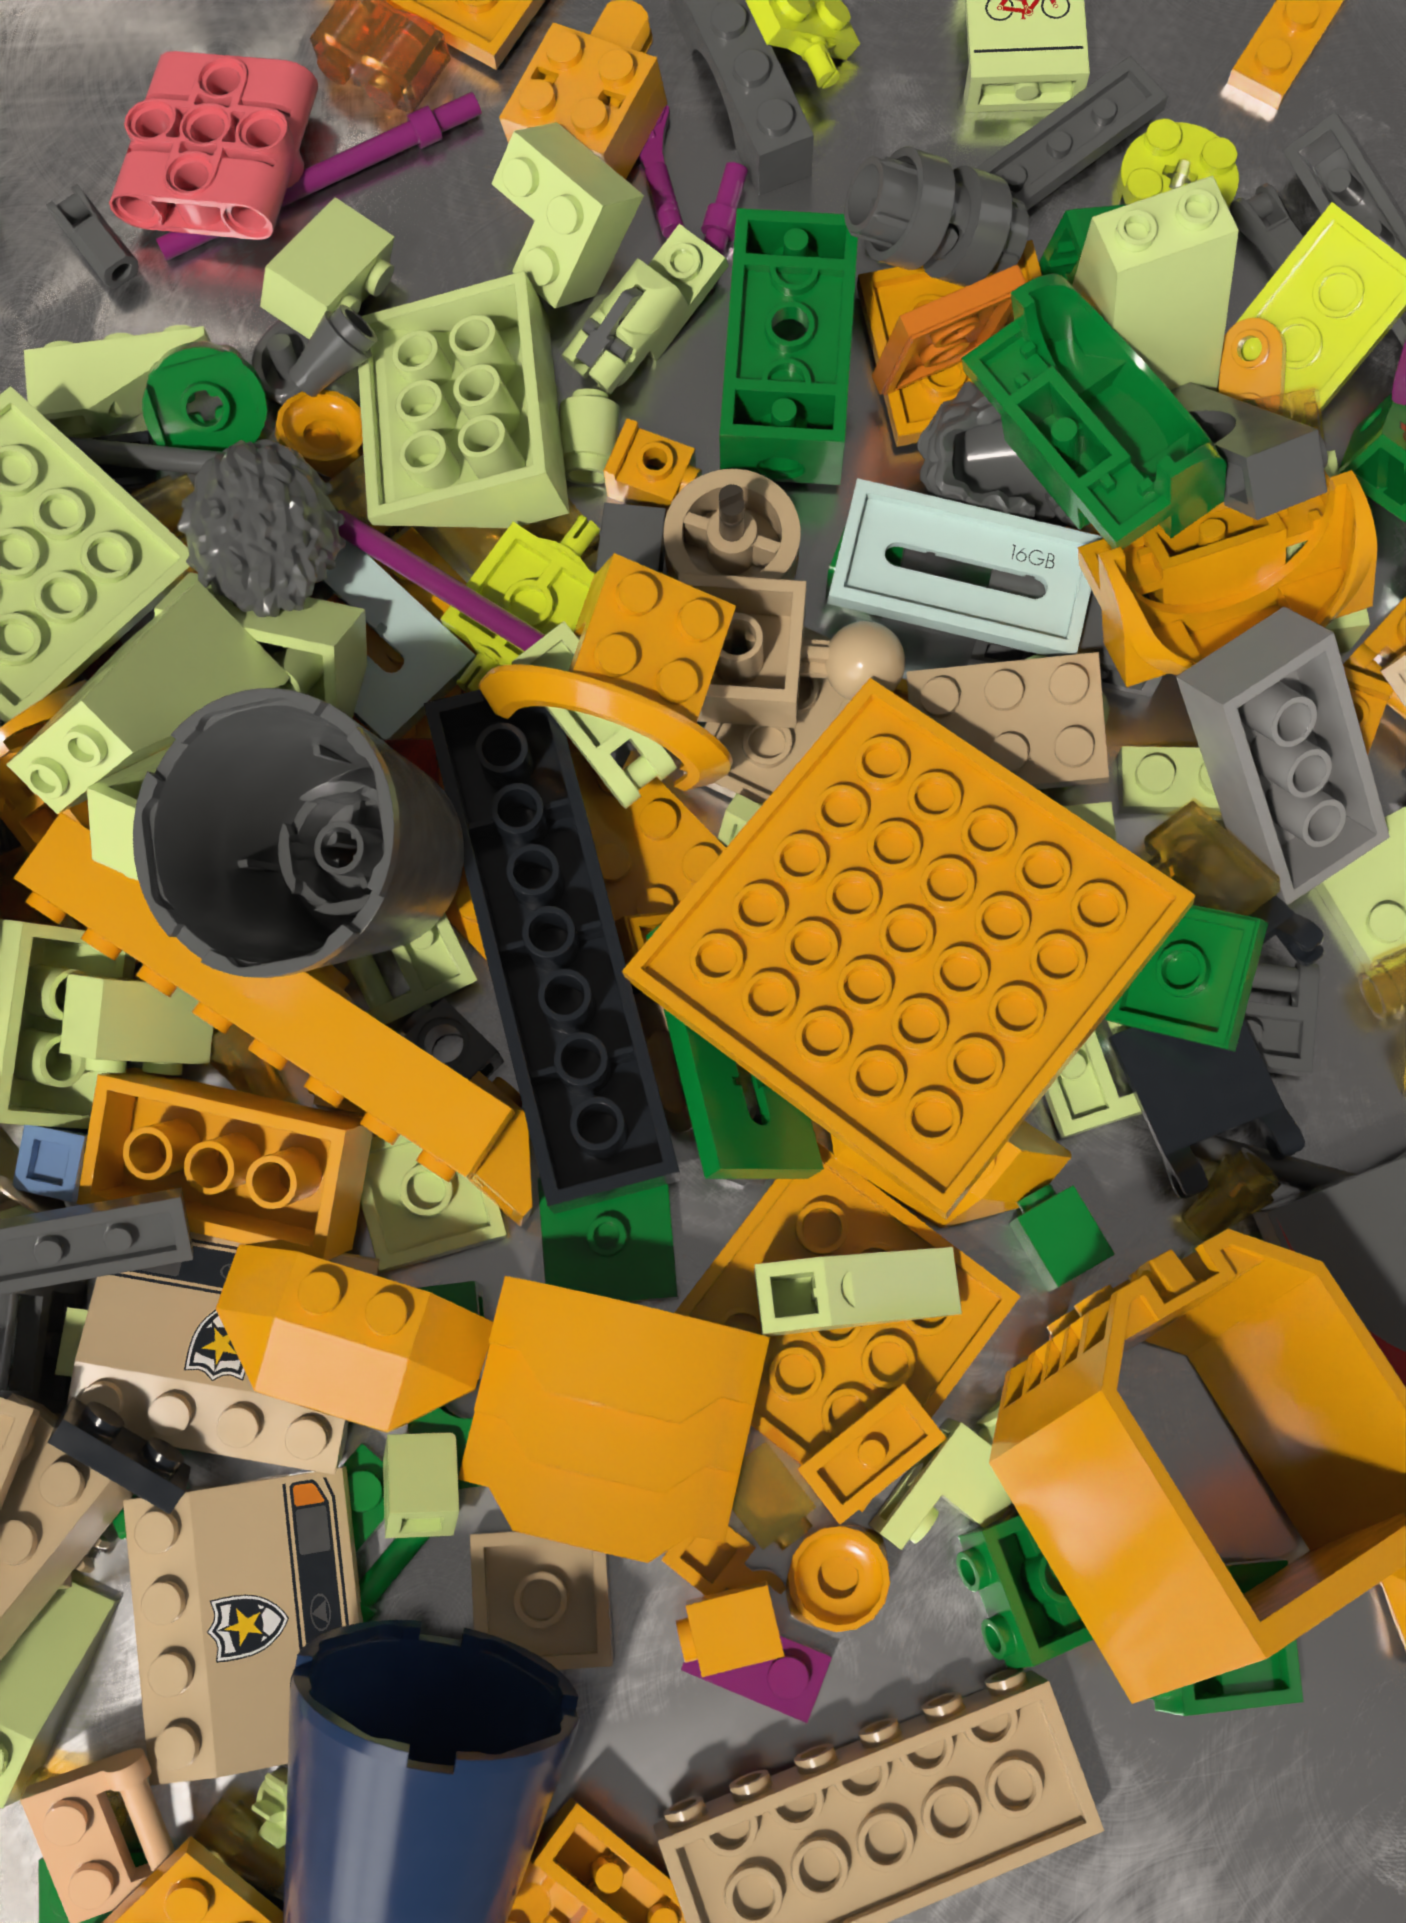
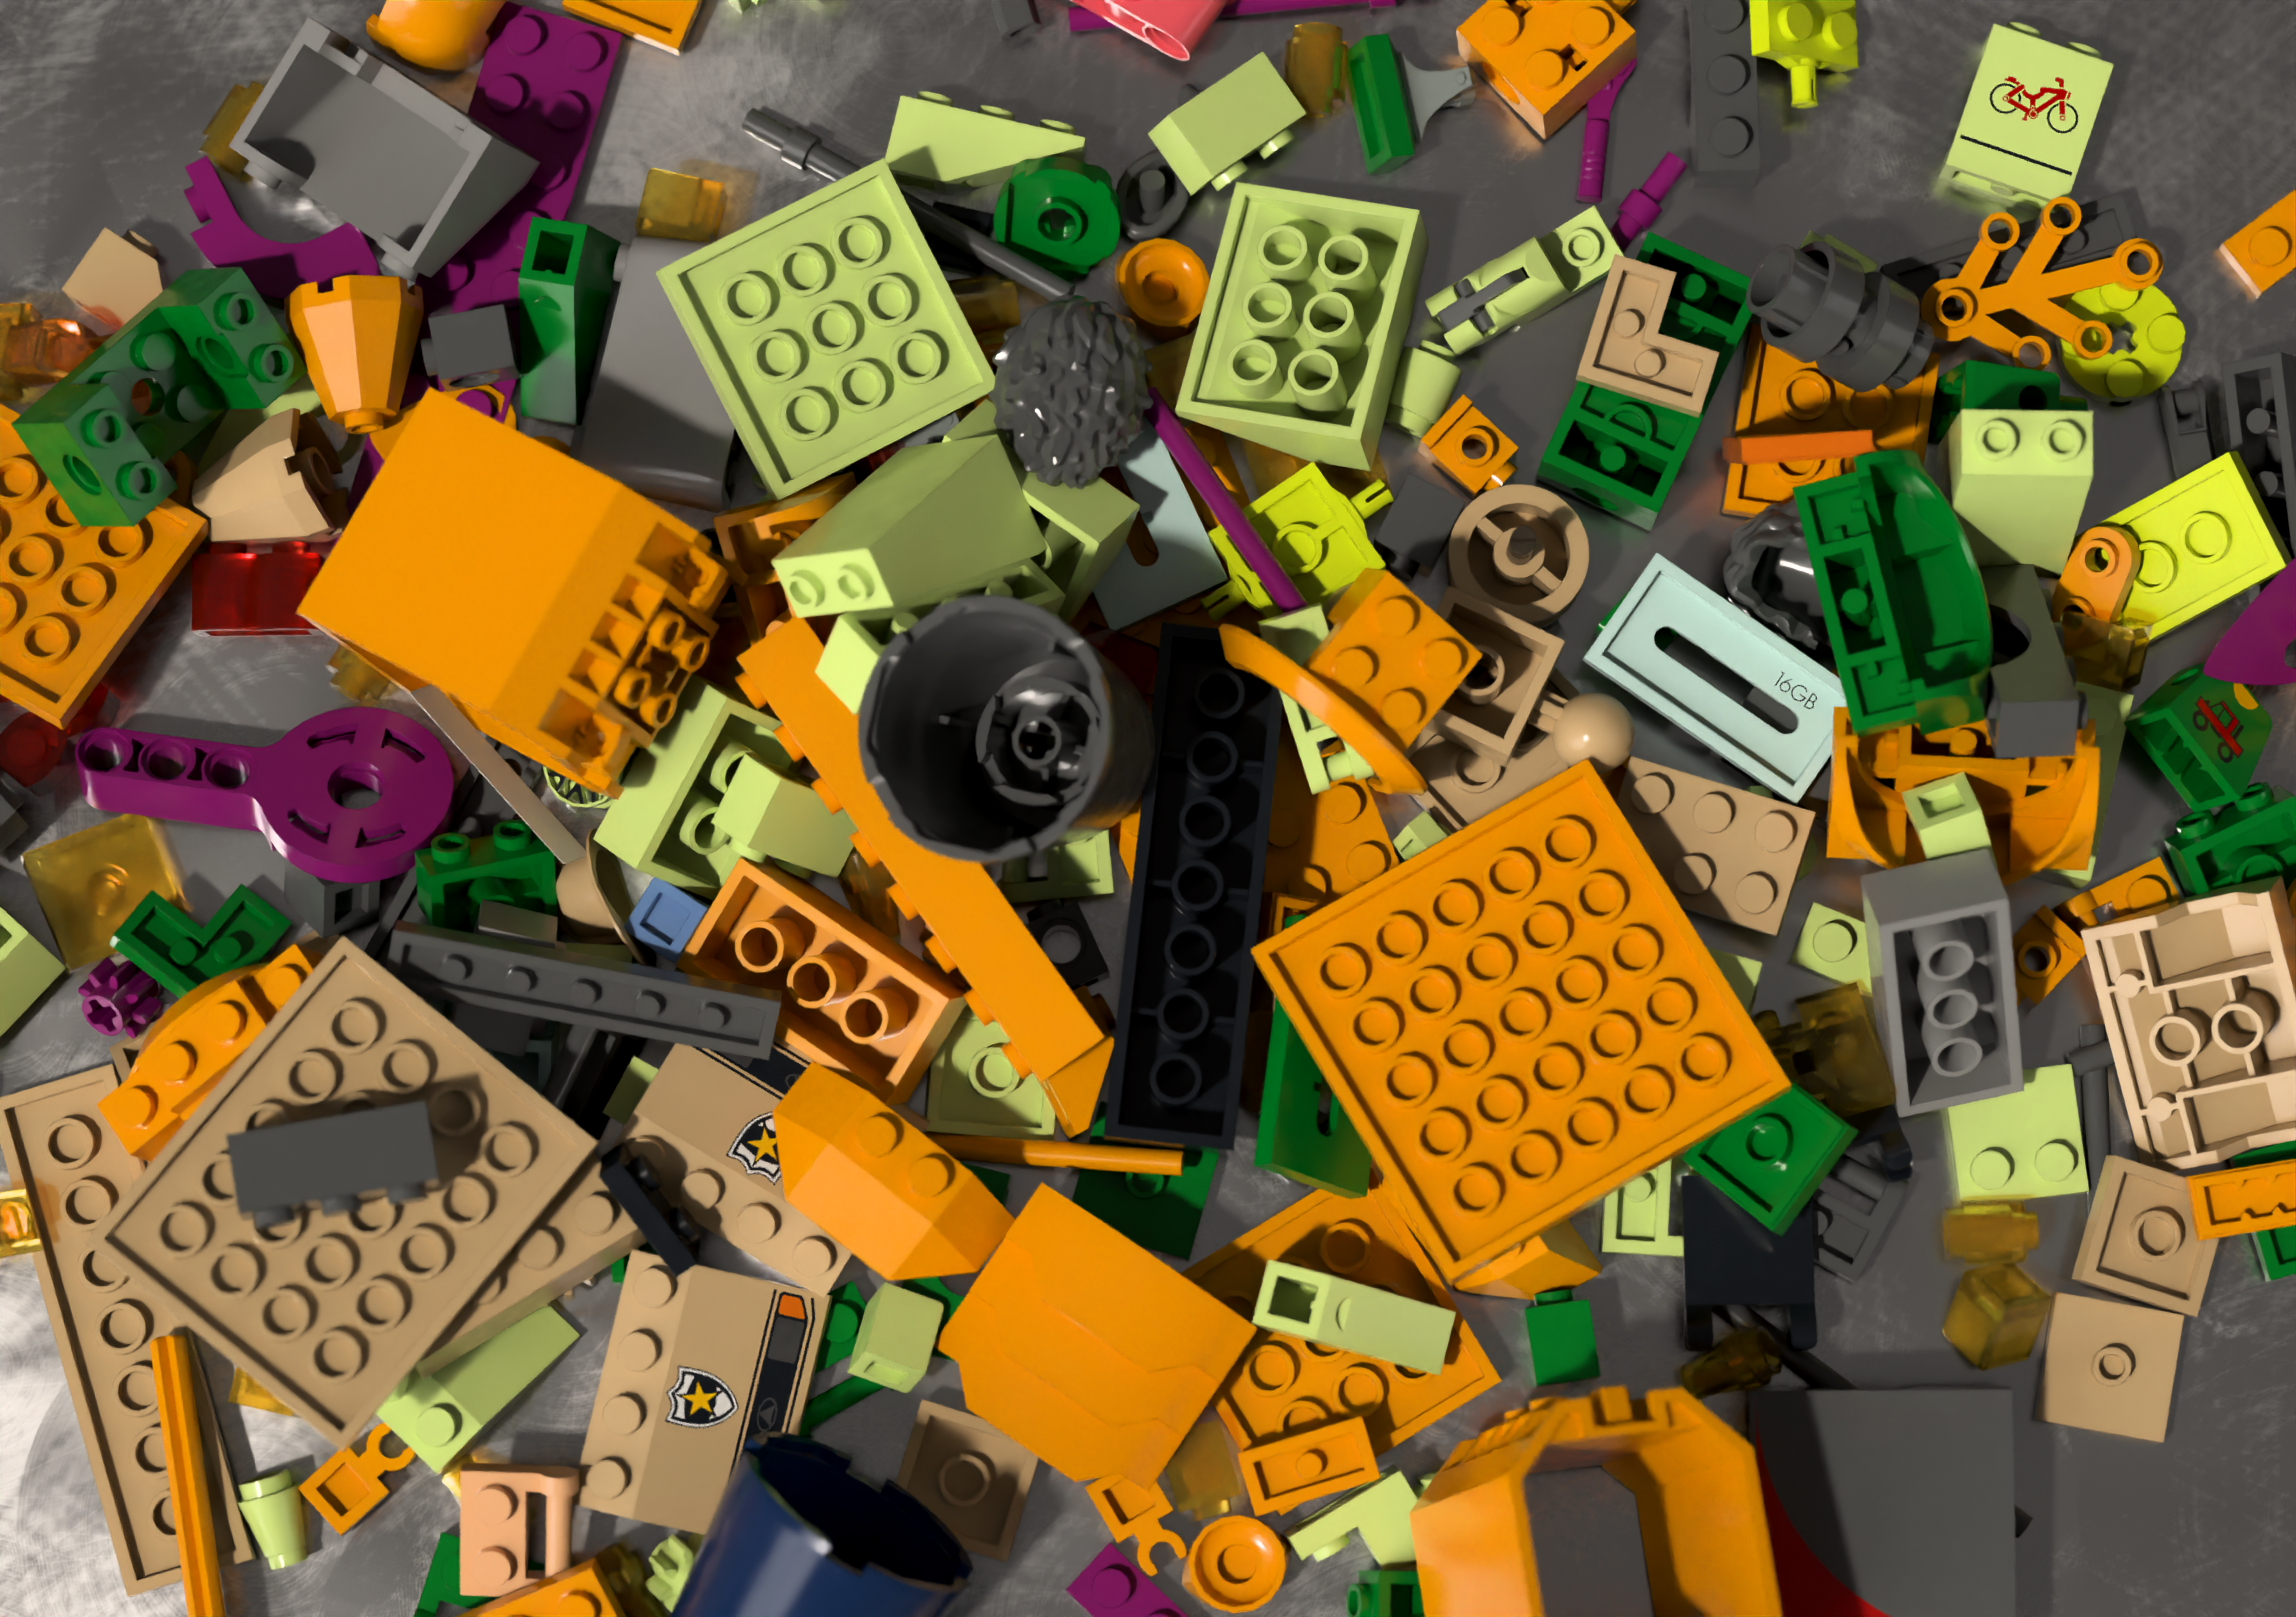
camera: 20 degrees right, 5 degrees up
dark grey cone [288,305,377,398] -> none
yellowish green brick [491,122,644,308] -> none
light orange brick [676,1580,785,1677] -> none
none -> light orange bar [924,1132,1185,1176]
none -> clear yellow brick [1284,23,1348,120]
none -> green piece [1342,34,1477,175]
none -> tan plate [1575,254,1719,418]
none -> yellowish green panel [1902,771,1998,868]
none -> light orange plant [1920,197,2163,371]

